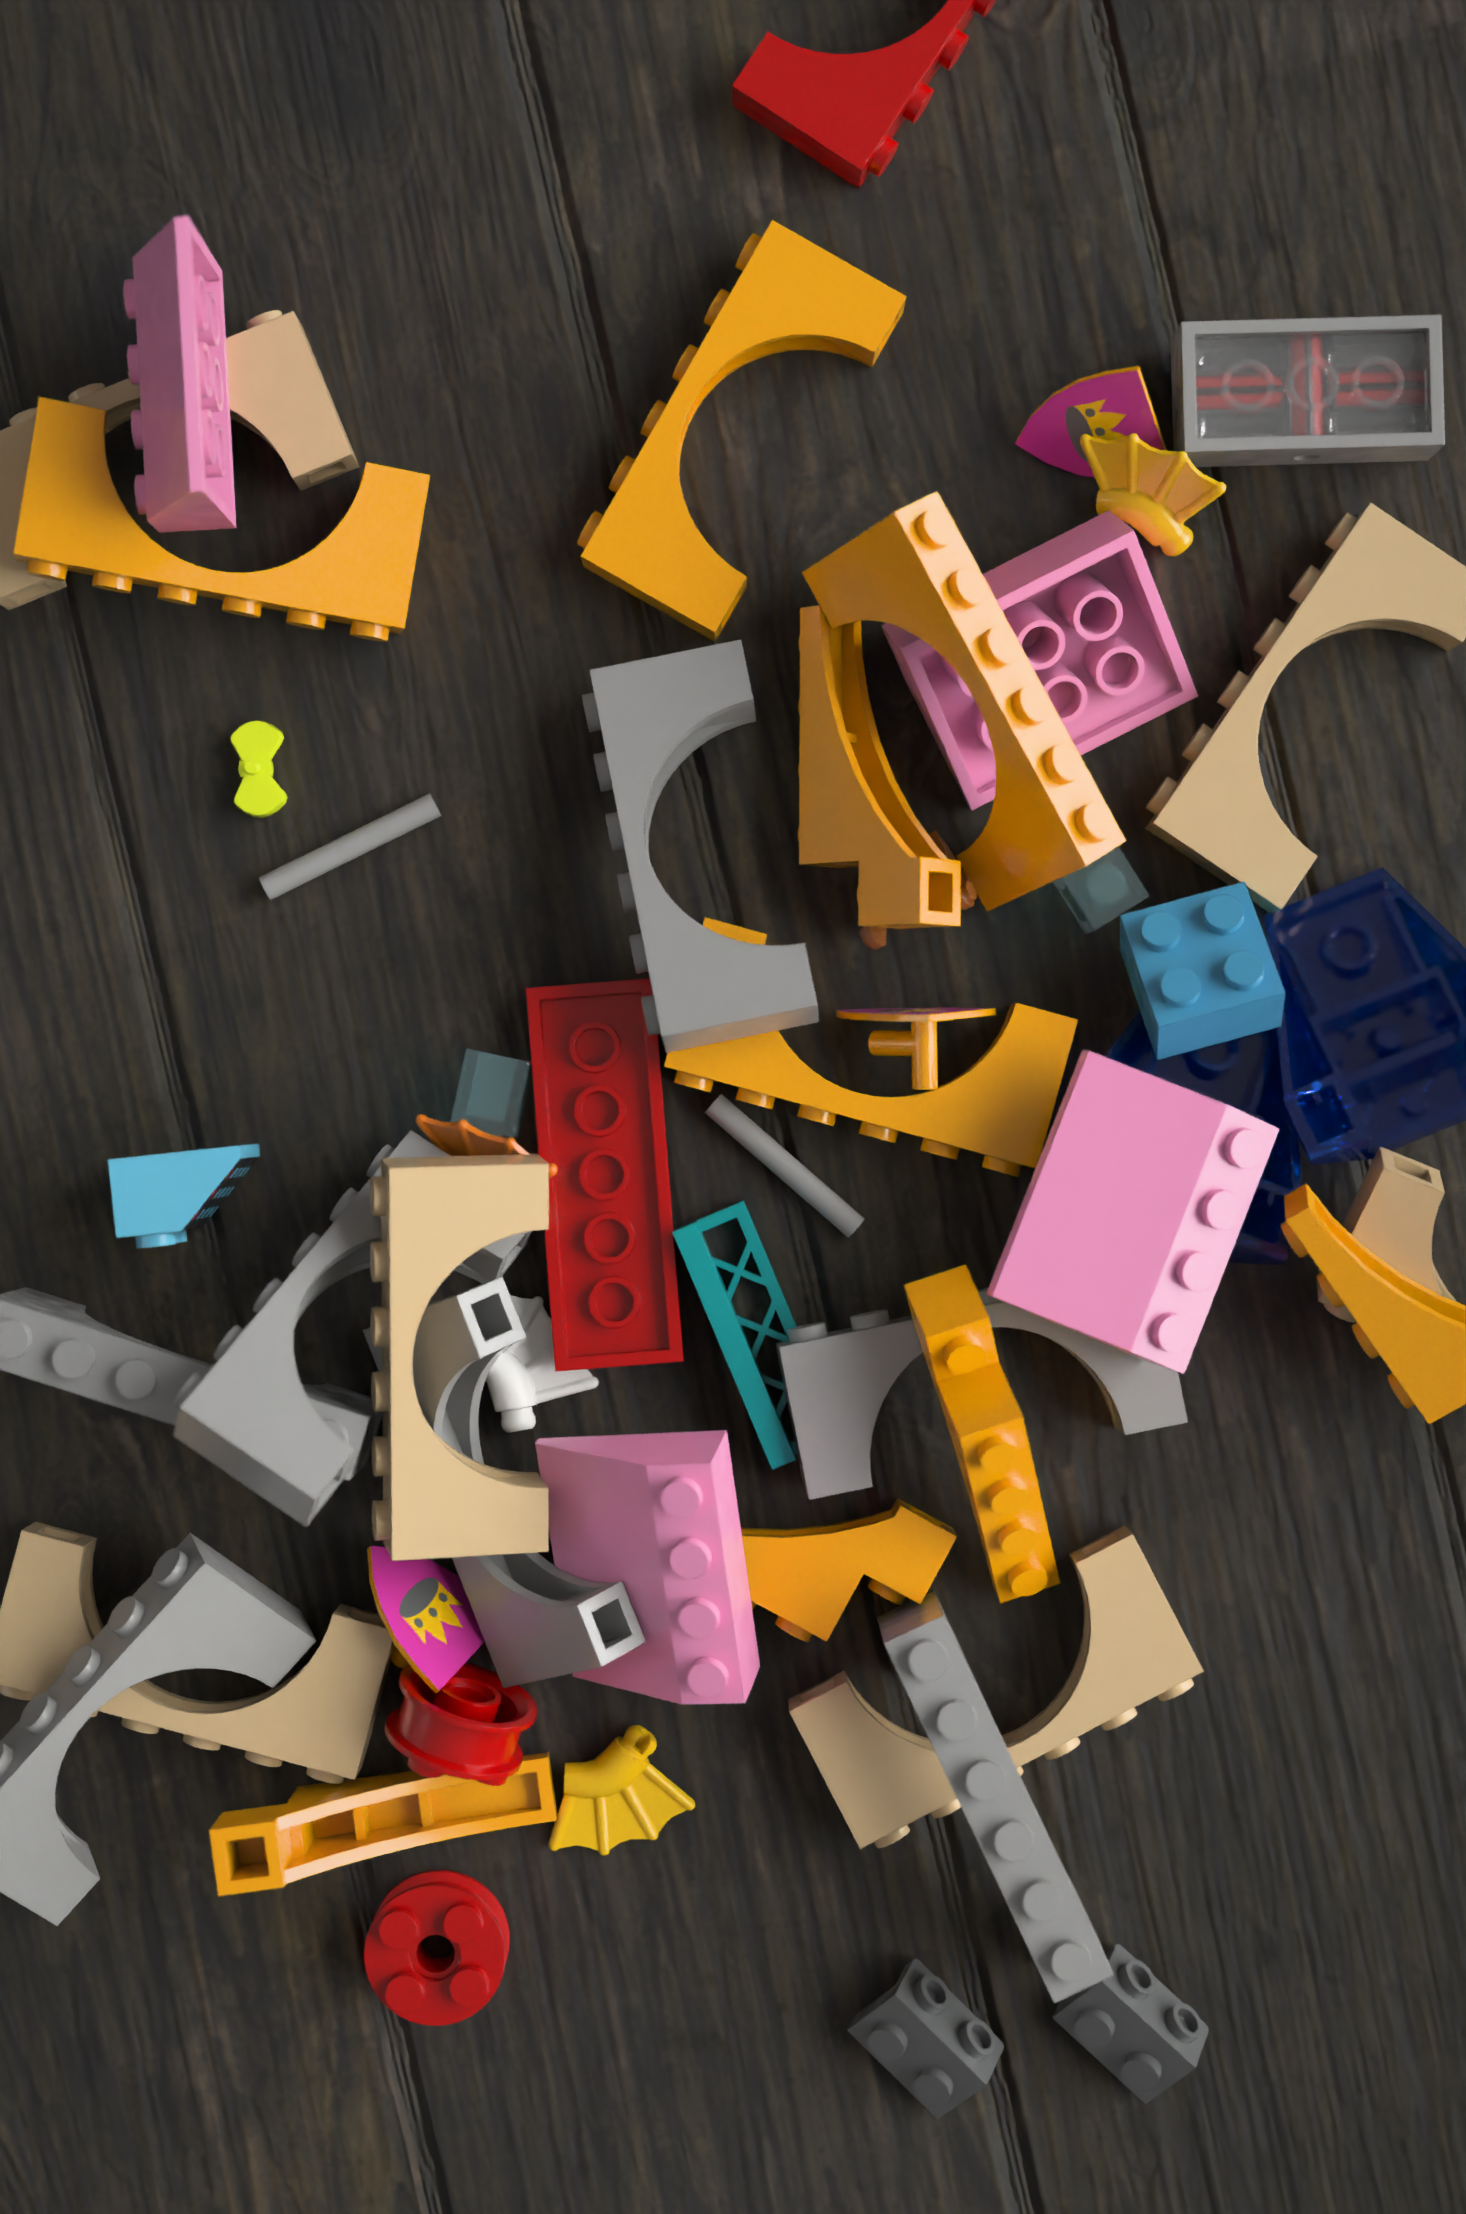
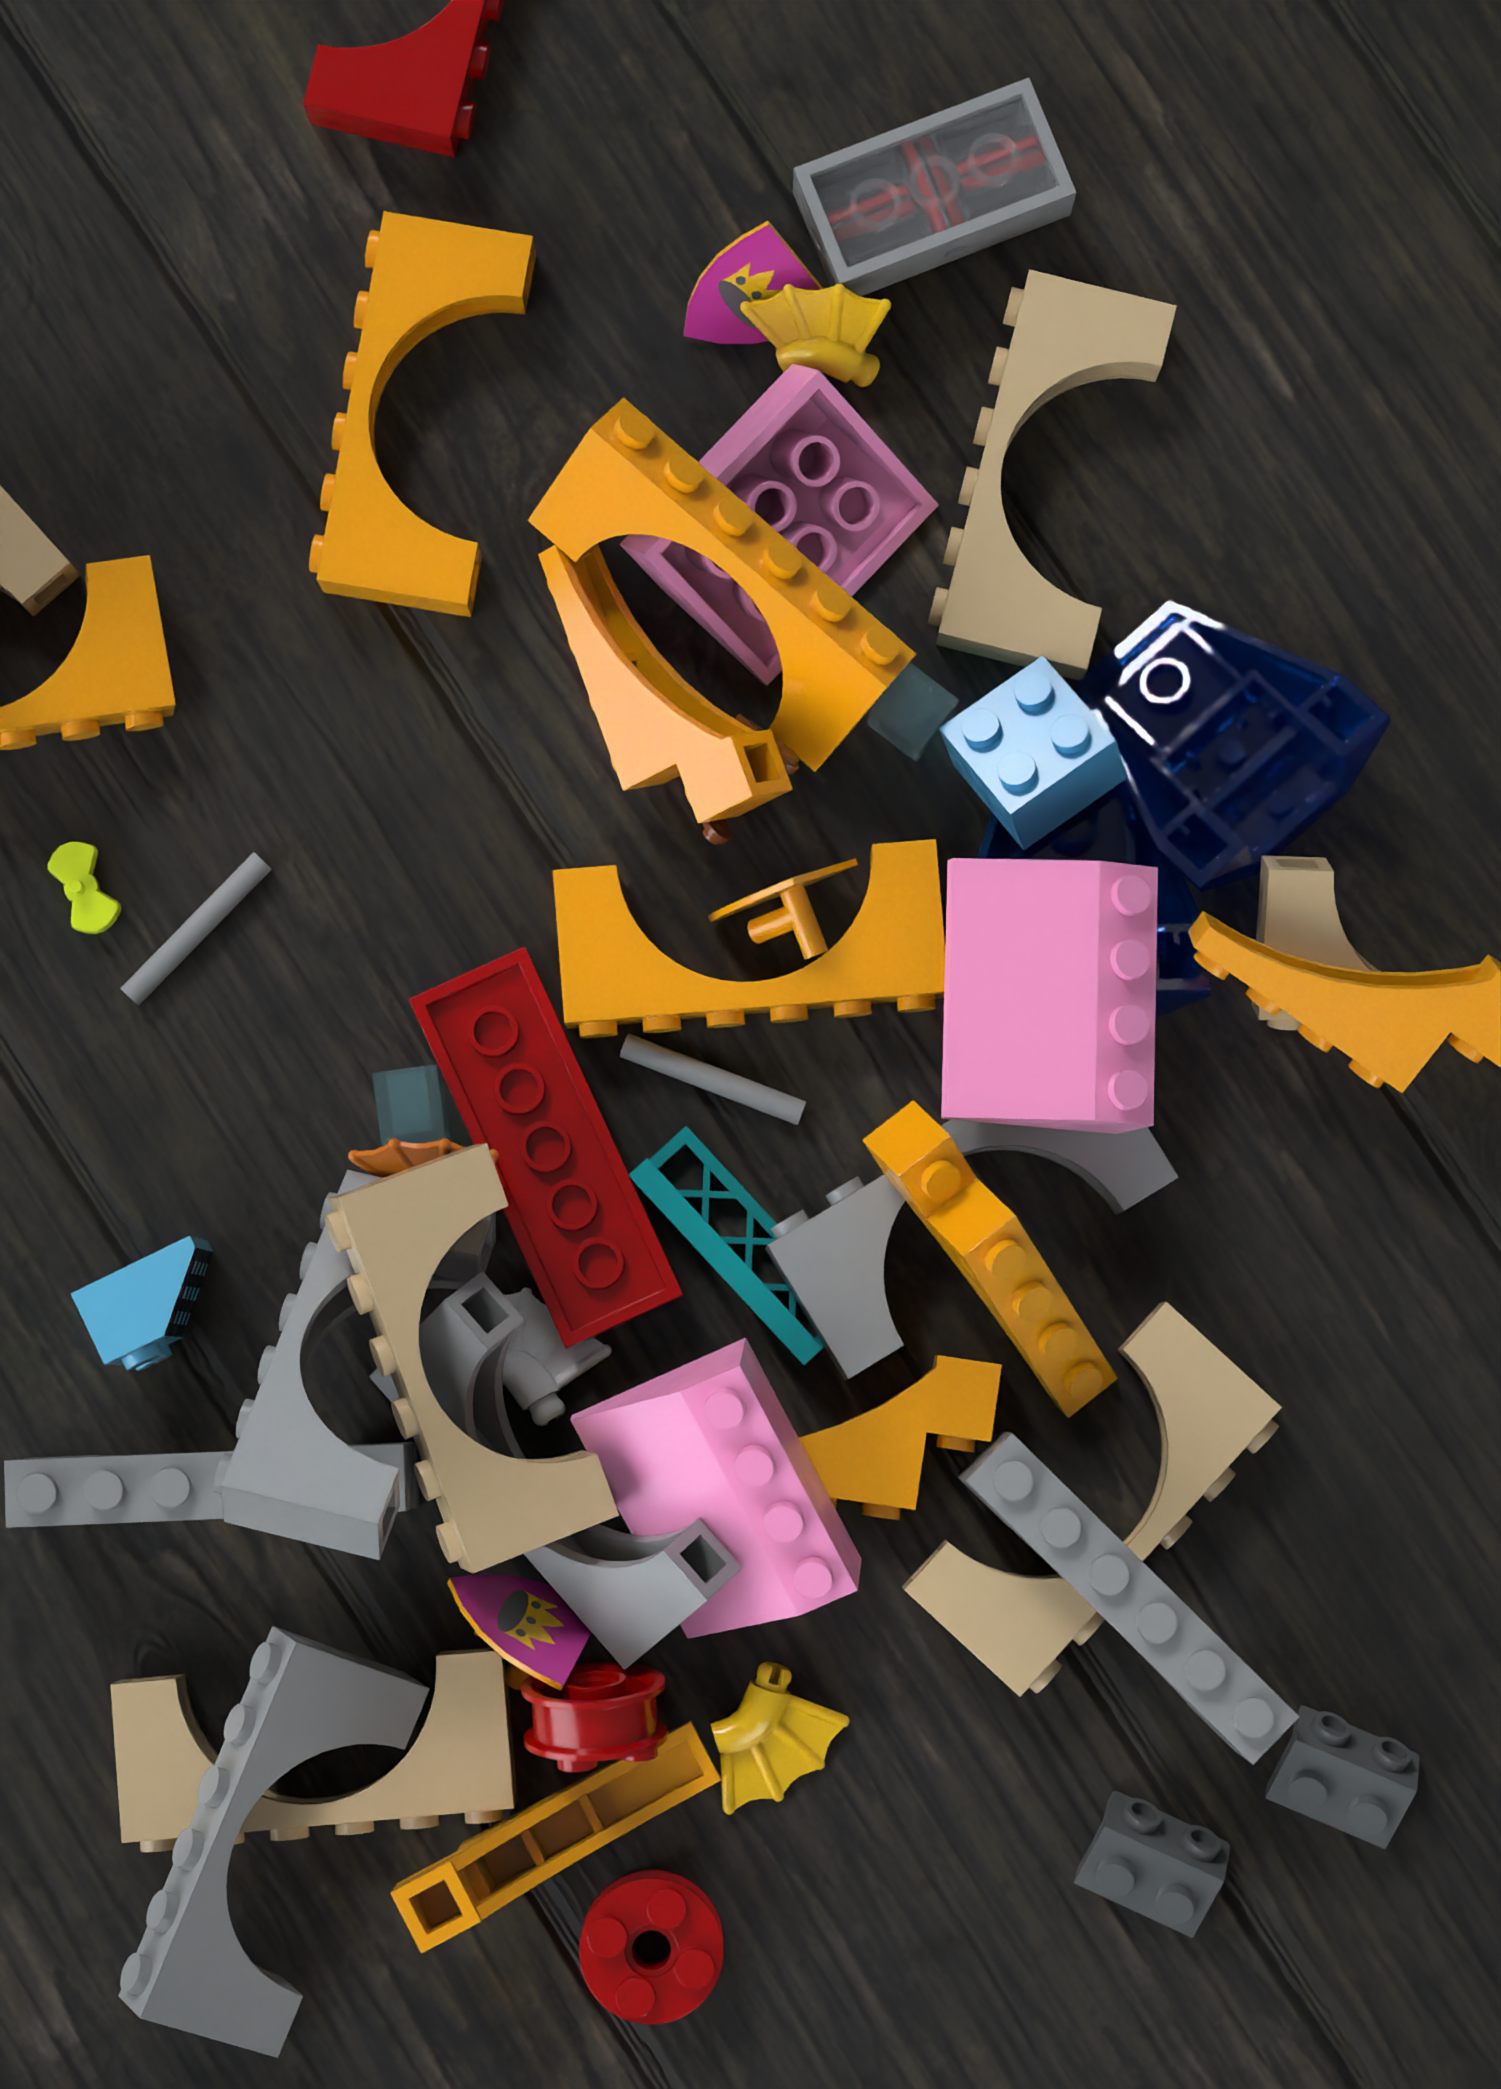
camera: 25 degrees left, 5 degrees down
light grey arch [582,639,819,1053] -> none

